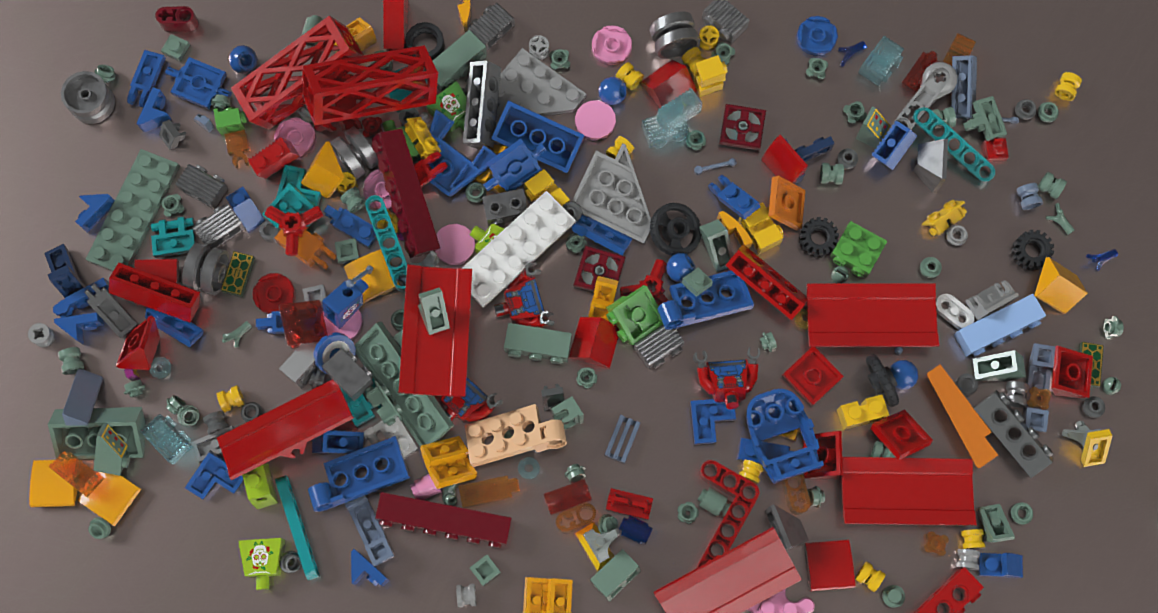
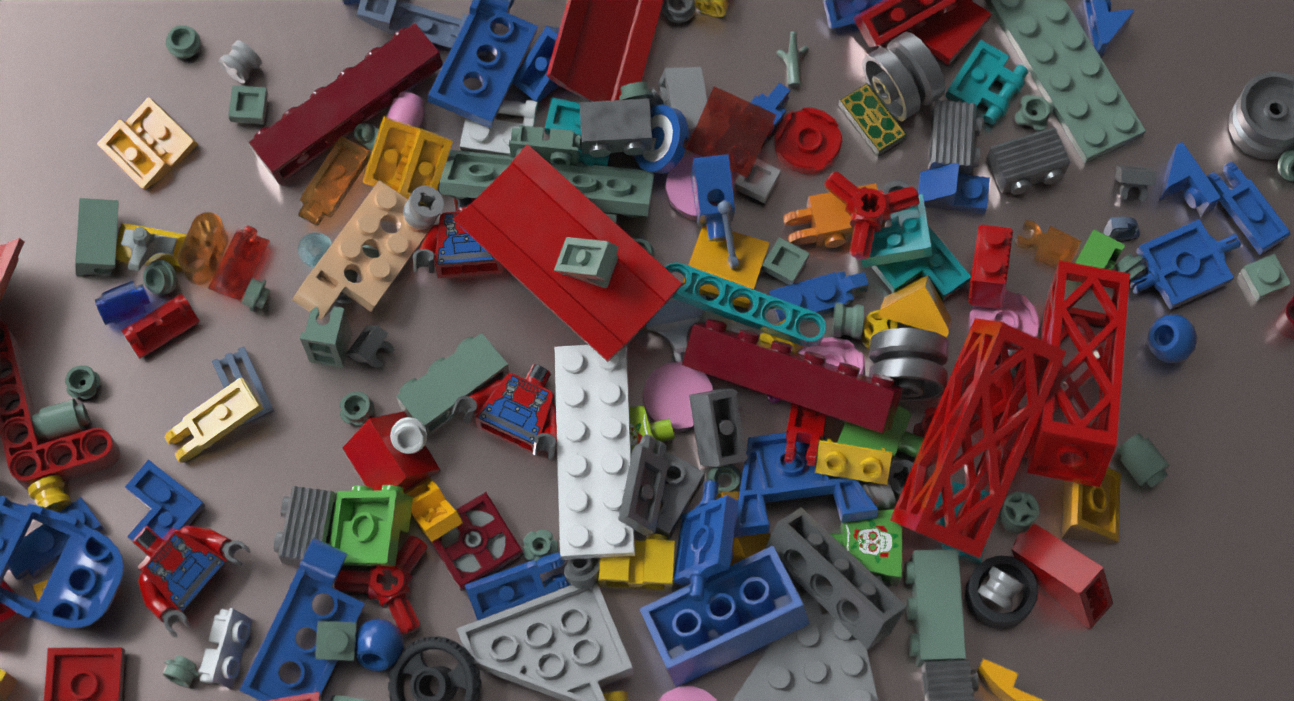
camera: 130 degrees right, 5 degrees down
none -> hinge [164,377,264,463]
none -> white hinge [198,608,252,690]
none -> white plate [391,417,427,454]
none -> light grey wheel [403,186,444,229]
none -> dark grey hinge [618,434,669,536]
none -> sand green plate [619,82,653,100]
none -> flat silver brick [689,389,749,467]
none -> light grey wheel [977,566,1025,611]

